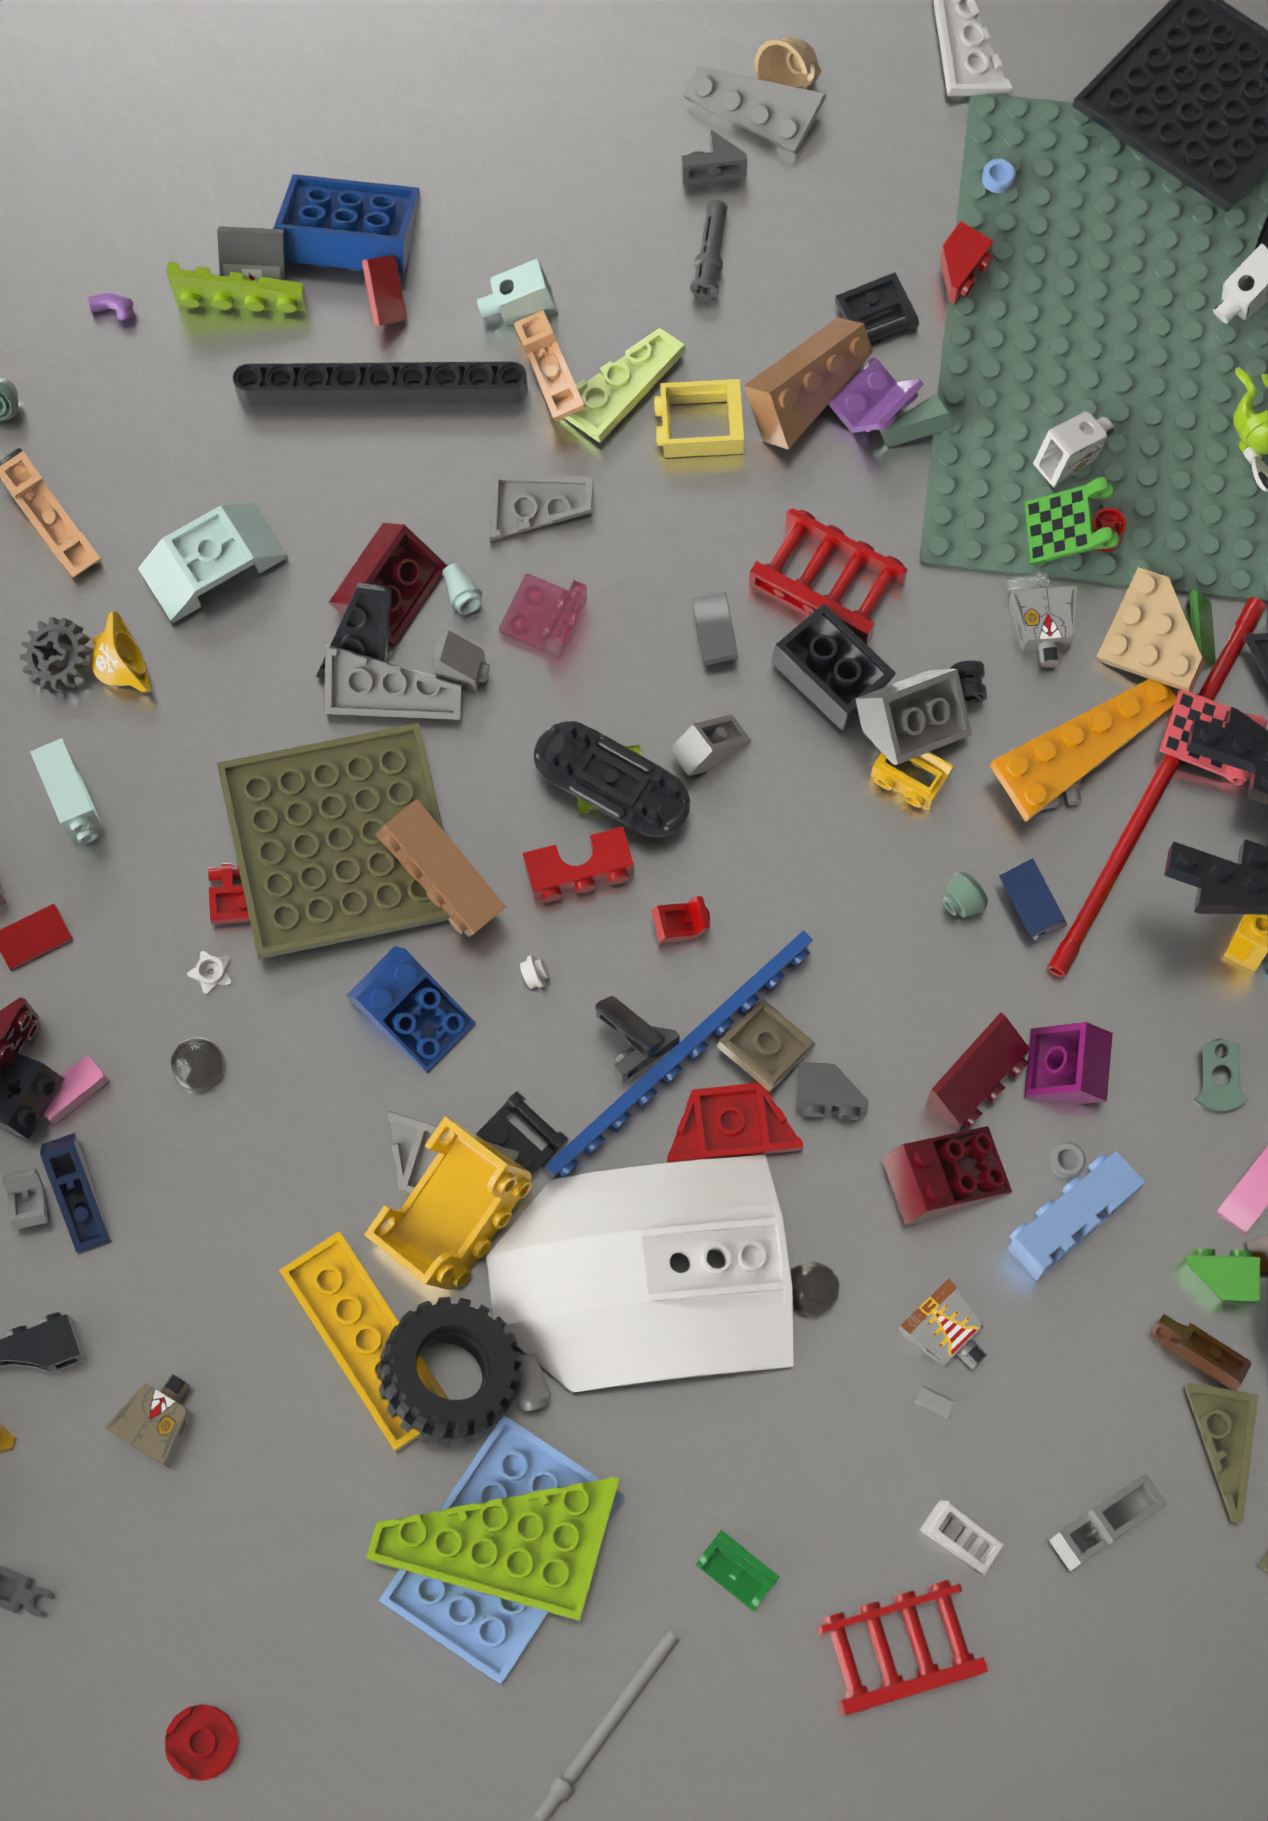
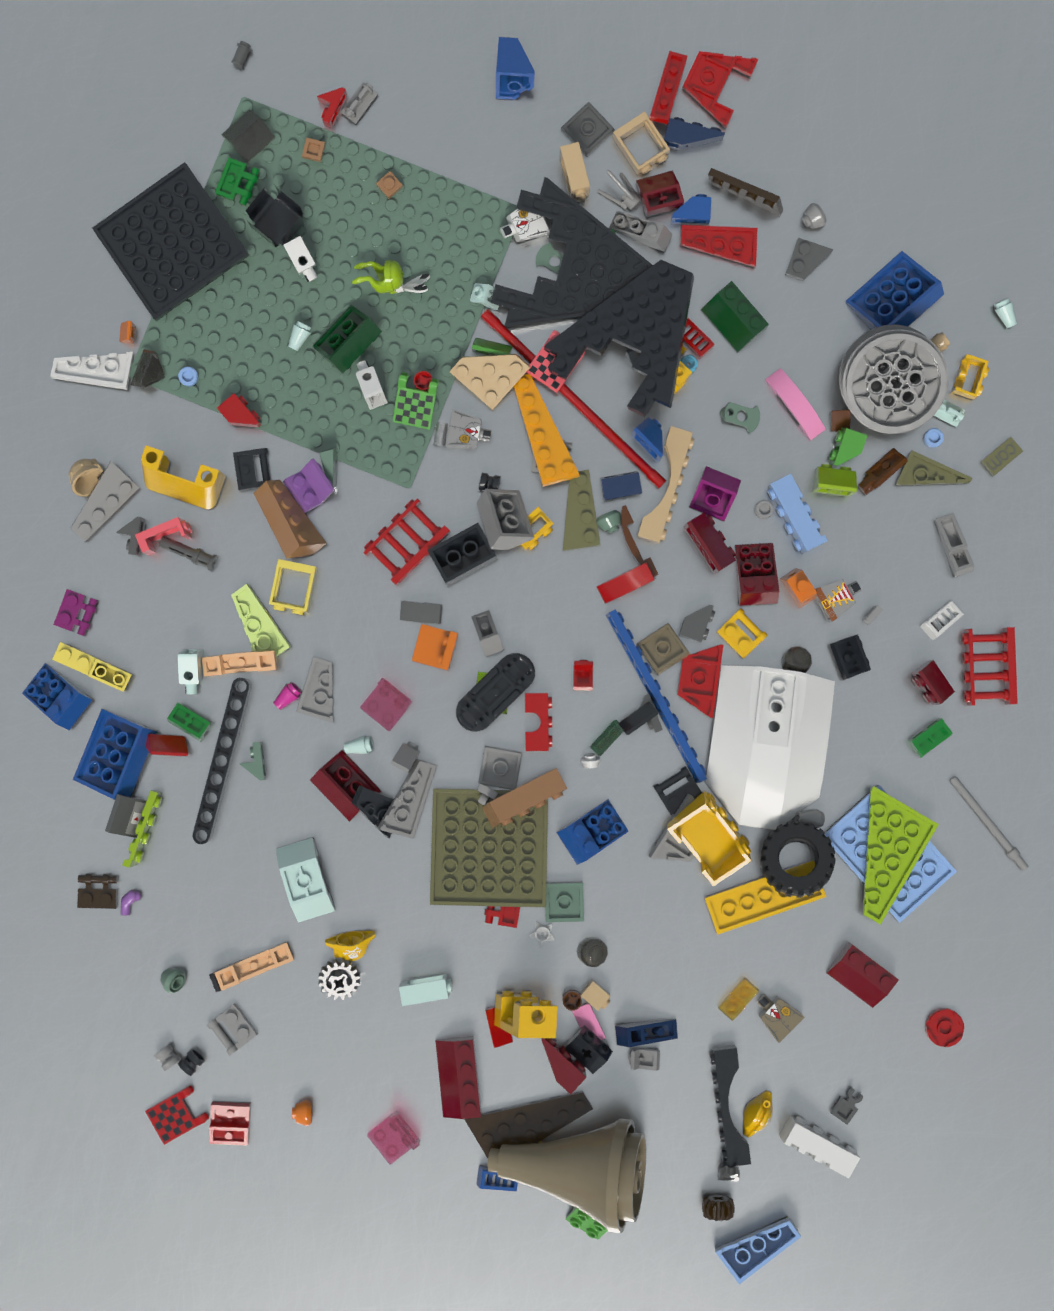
camera: 80 degrees left, 15 degrees up
none -> blue slope [22,663,92,730]
none -> light yellow slope [52,642,132,692]
none -> magenta plate [53,589,98,636]
none -> dark brown plate [77,873,118,909]
none -> orange slope [119,321,135,343]
none -> clear smoke slope [130,349,165,389]
none -> coral panel [135,517,192,556]
none -> yellow windscreen [141,445,226,509]
none -> green hinge [167,702,210,742]
none -> sand green slope [239,742,267,781]
none -> dark pink cone [273,682,302,710]
none -> light aqua cone [288,321,311,351]
none -> dark green slope [312,305,382,373]
none -> orange bracket [412,624,458,671]
none -> light grey tile [477,784,498,806]
none -> light grey plate [478,746,522,790]
none -> yellow plate [494,991,558,1038]
none -> sand green plate [545,882,584,923]
none -> reddish brown wheel [562,989,582,1011]
none -> olive wing [563,470,600,551]
none -> tan brick [580,979,611,1011]
none -> clear green slope [590,720,624,756]
none -> red slope [597,562,656,603]
none -> reddish brown slope [621,505,659,577]
none -> blue slope [632,417,663,462]
none -> tan arch [637,426,695,544]
none -> yellow plate [717,608,768,659]
none -> clear yellow slope [718,977,759,1021]
none -> orange torso [780,568,817,609]
none -> lime slope [813,464,857,496]
none -> dark red slope [826,942,899,1008]
none -> black bracket [830,634,871,680]
none -> dark red slope [911,660,955,705]

